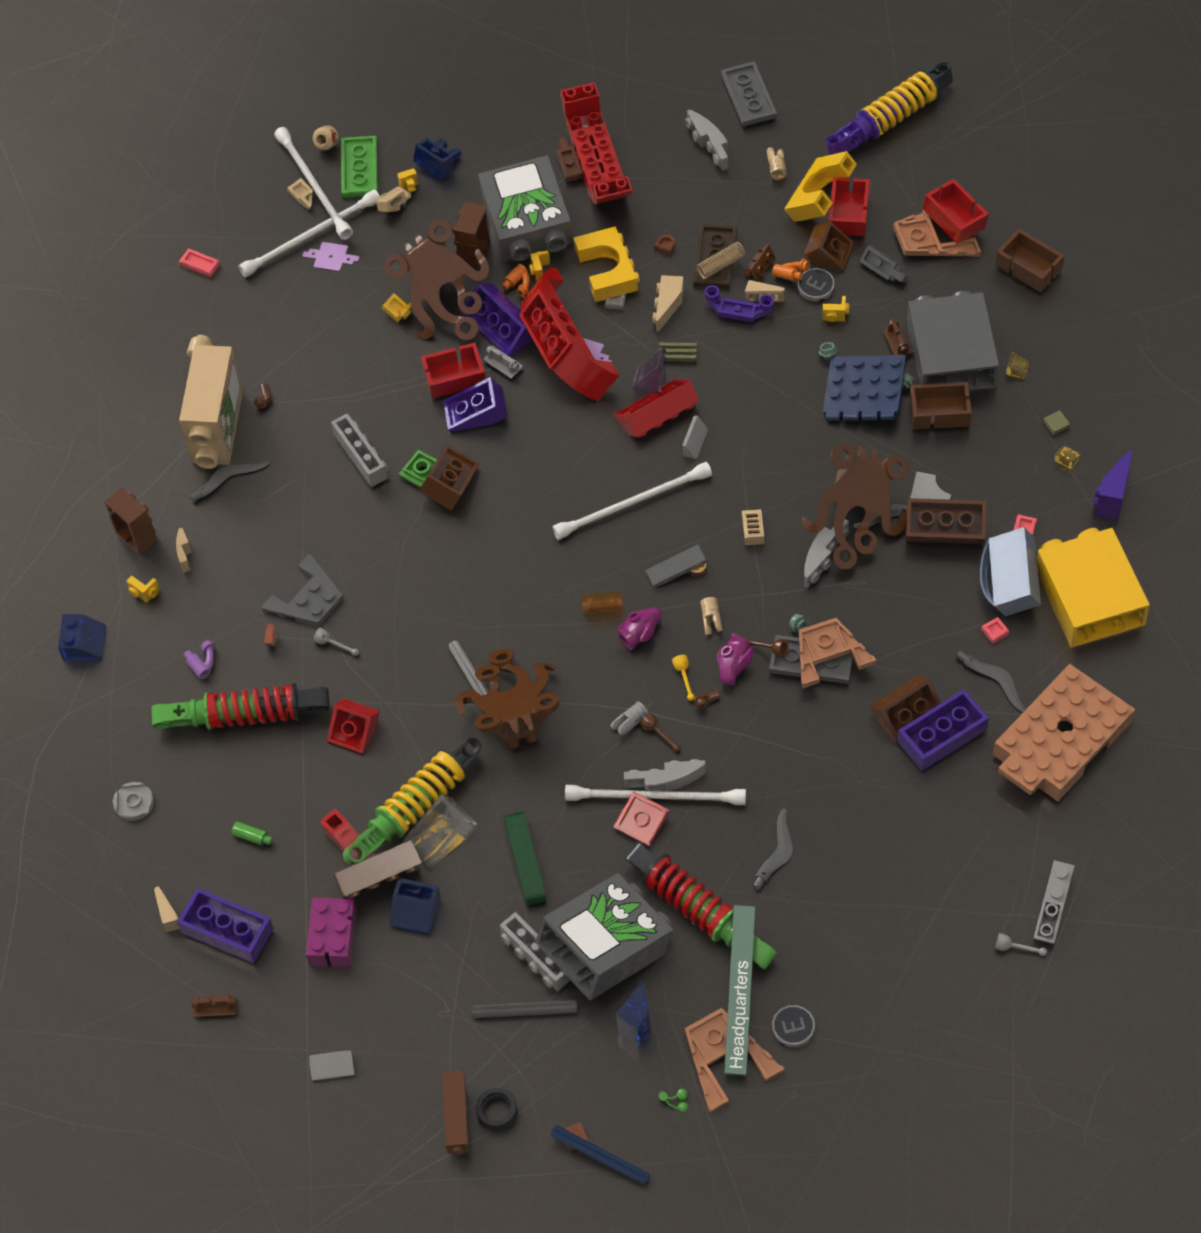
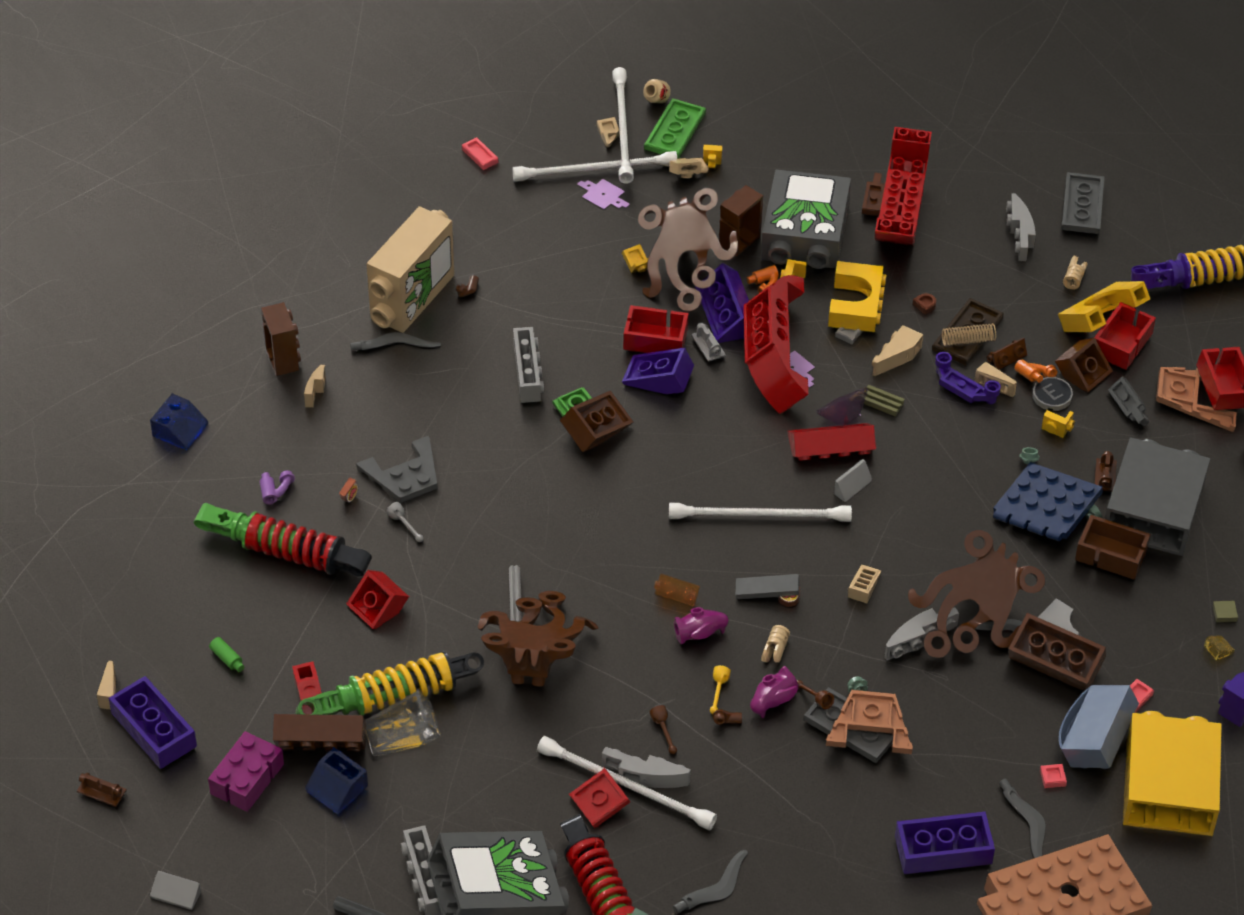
camera: 20 degrees right, 10 degrees down
light grey tile [113,782,154,821] -> none
yellow bracket [127,576,160,603] -> none
clear blue brick [413,137,461,179] -> none
dark green beam [503,811,547,906] -> none
light grey hinge [611,701,648,735] -> none
reddish brown slope [870,675,941,744] -> none
clear yellow slope [1006,352,1030,379] -> none

